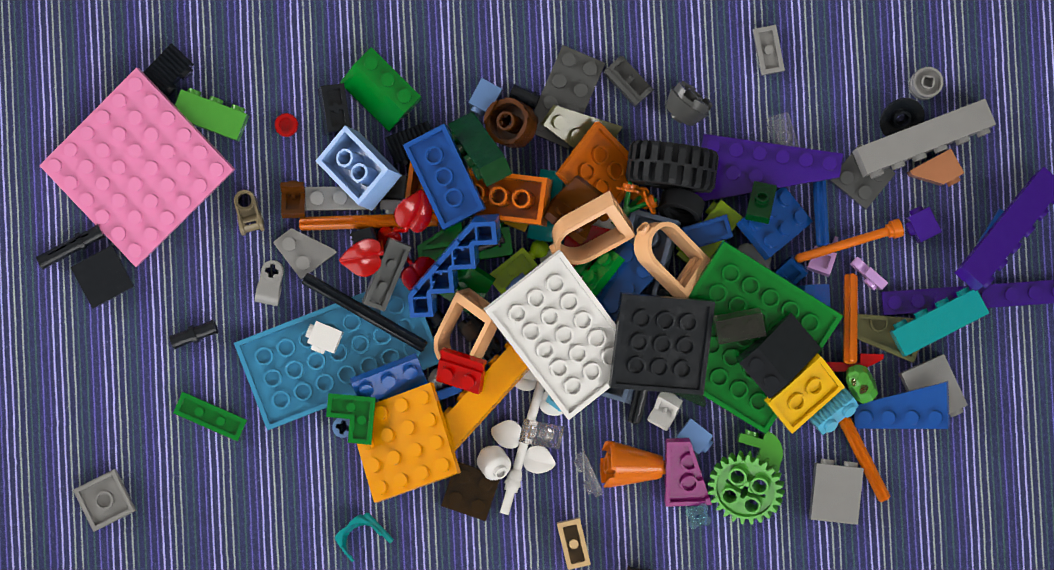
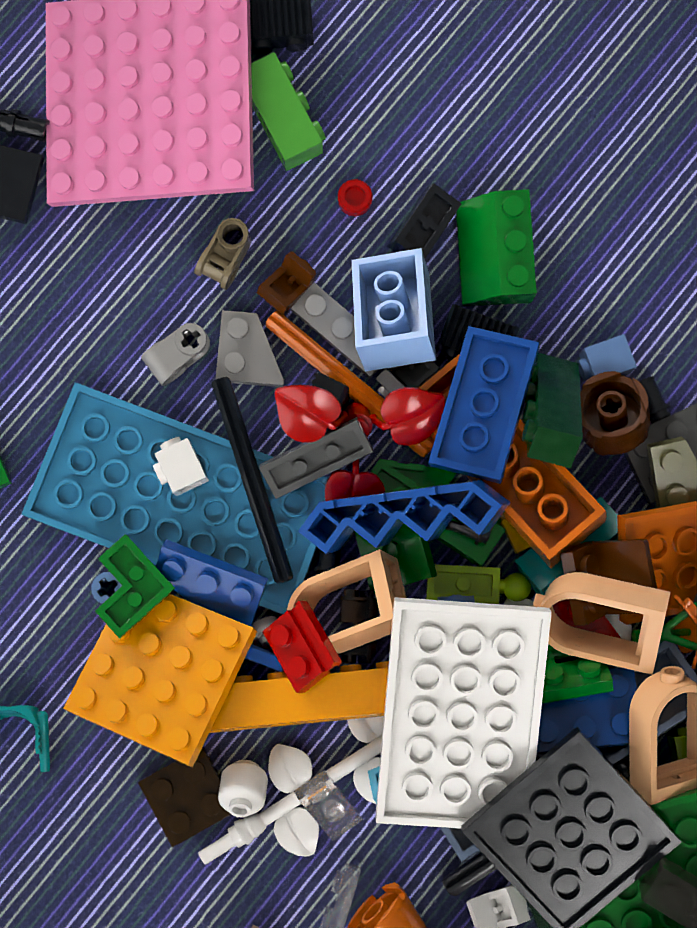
camera: 40 degrees right, 5 degrees down
black pin [169,319,219,349] -> none

